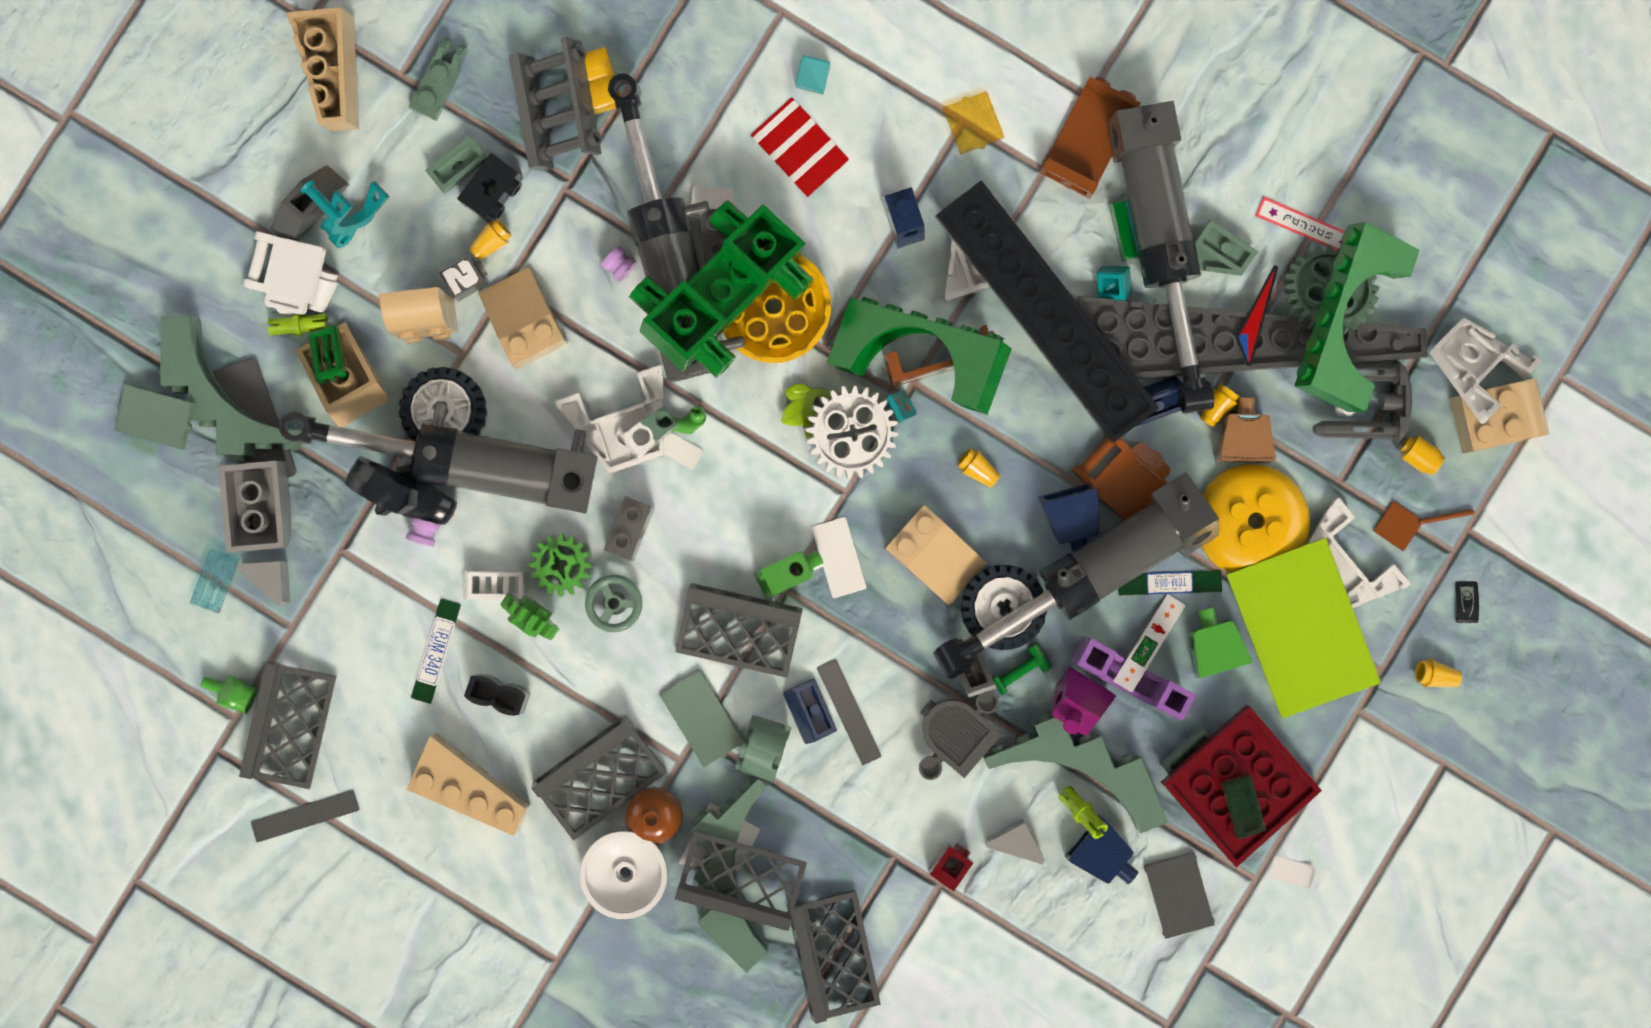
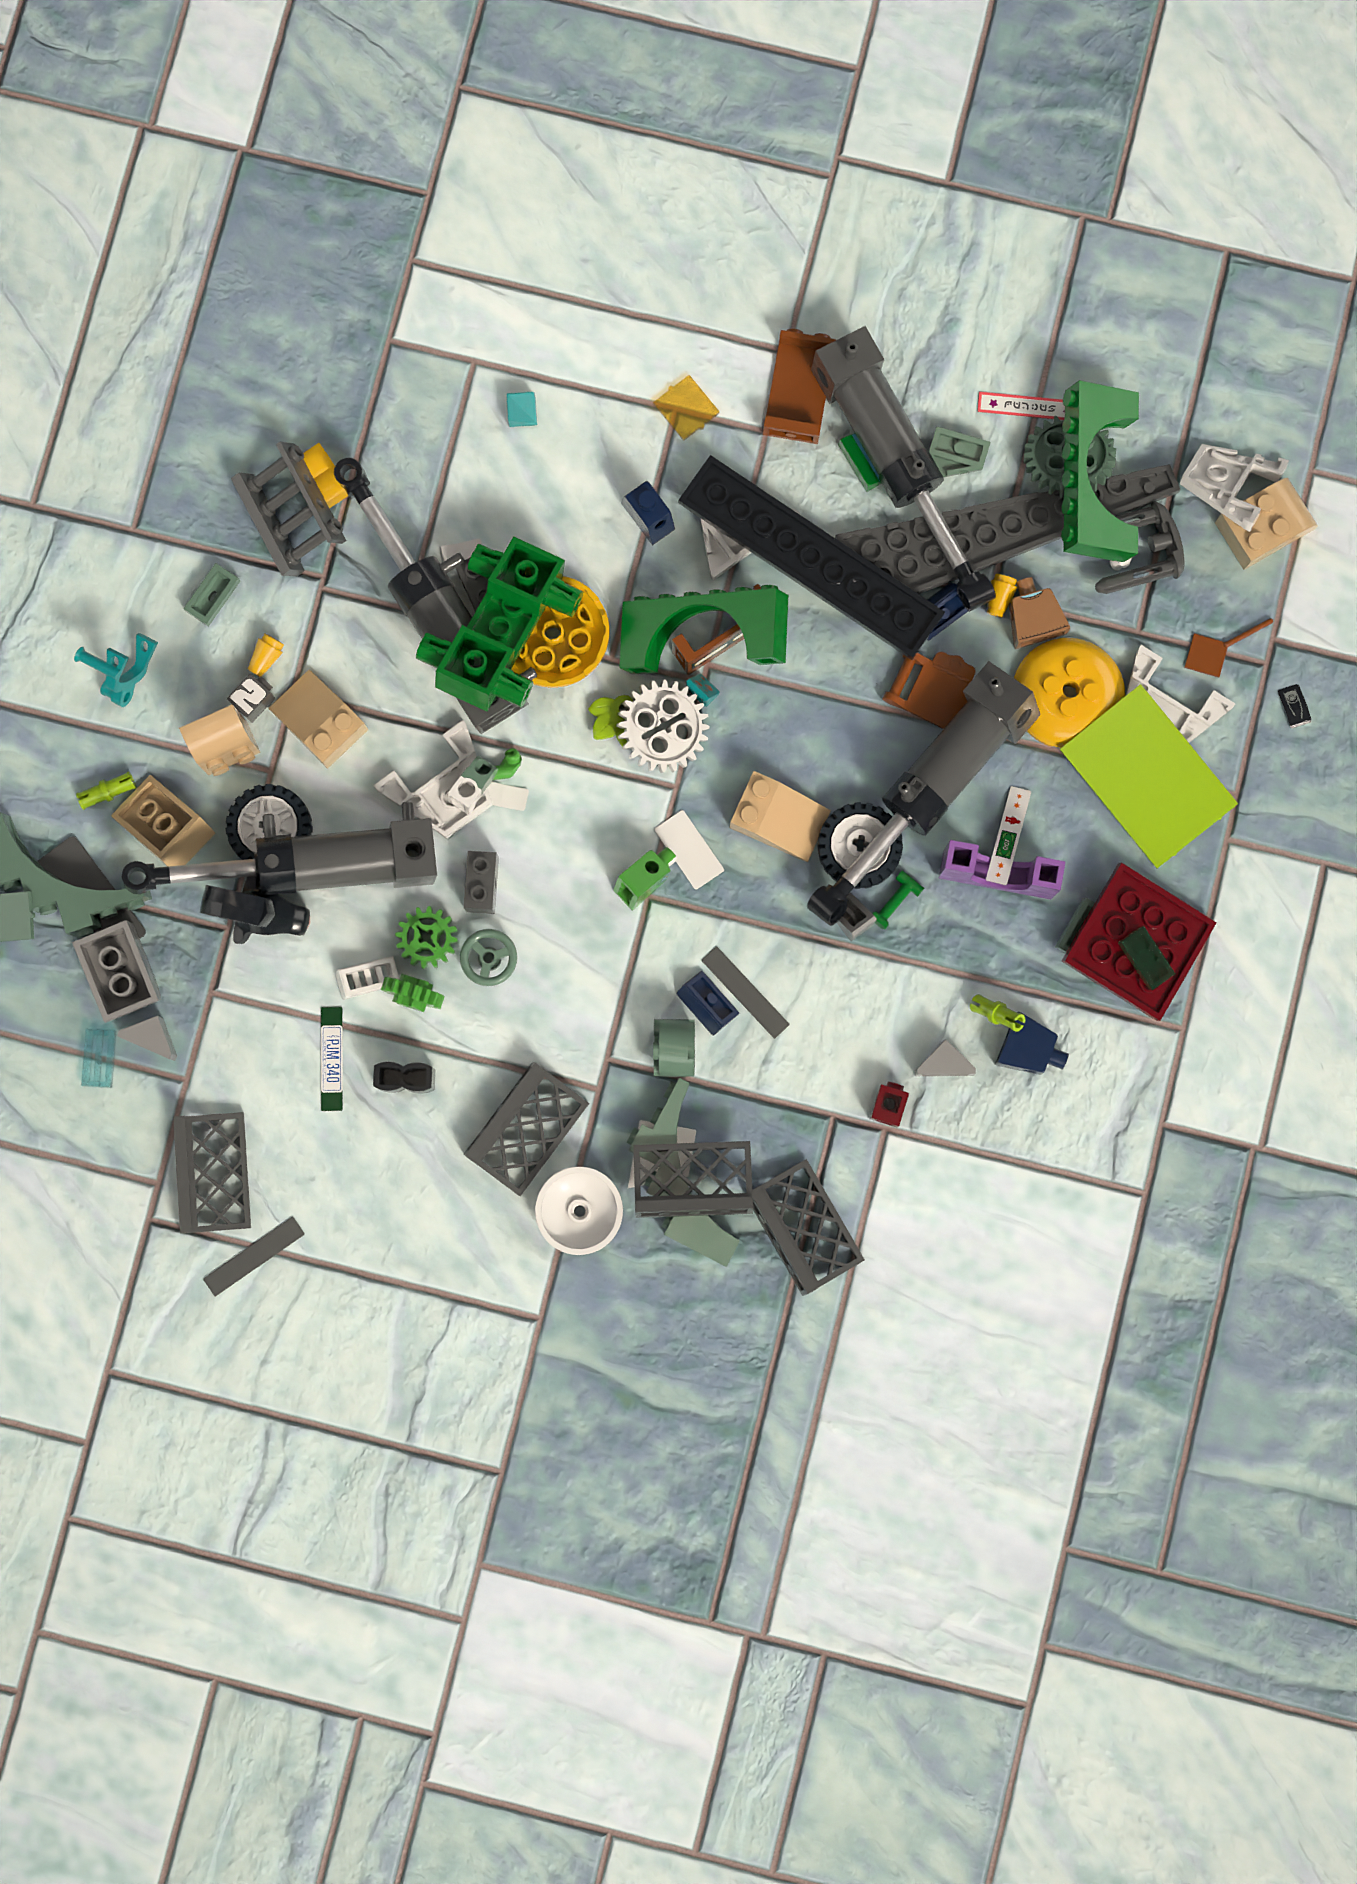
camera: 15 degrees left, 5 degrees down
bright green piece [200,675,258,715] -> none
white piece [242,231,326,315] -> none
dark grey slope [270,165,350,242] -> none
tan wedge [286,7,359,132] -> none
white cone [308,270,339,313] -> none
green tile [309,324,347,385] -> none
lavender wheel [406,518,440,547] -> none
tan wedge [406,733,530,836] -> none
sand green hinge [409,37,467,121] -> none
black brick [457,153,523,223] -> none
lavender wheel [601,246,638,282] -> none
dark orange cylinder [625,786,683,845] -> none
sand green piece [659,670,743,767] -> none
dark grey fence [675,583,803,678] -> none
red sticker [751,98,849,197] -> none
dark grey piece [918,690,1002,780] -> none
yellow cone [957,448,1000,488] -> none
sand green arch [983,711,1168,834] -> none
dark blue torso [1038,483,1099,552] -> none
magenta torso [1051,666,1116,735] -> none
teal slope [1096,266,1131,300] -> none
sticker [1118,570,1222,596] -> none
dark grey piece [1144,852,1215,939] -> none
bright green torso [1189,607,1253,678] -> none
sticker [1236,265,1278,367] -> none
white sticker [1269,856,1316,889] -> none
yellow brick [1399,435,1445,475] -> none
yellow cone [1415,659,1462,687] -> none

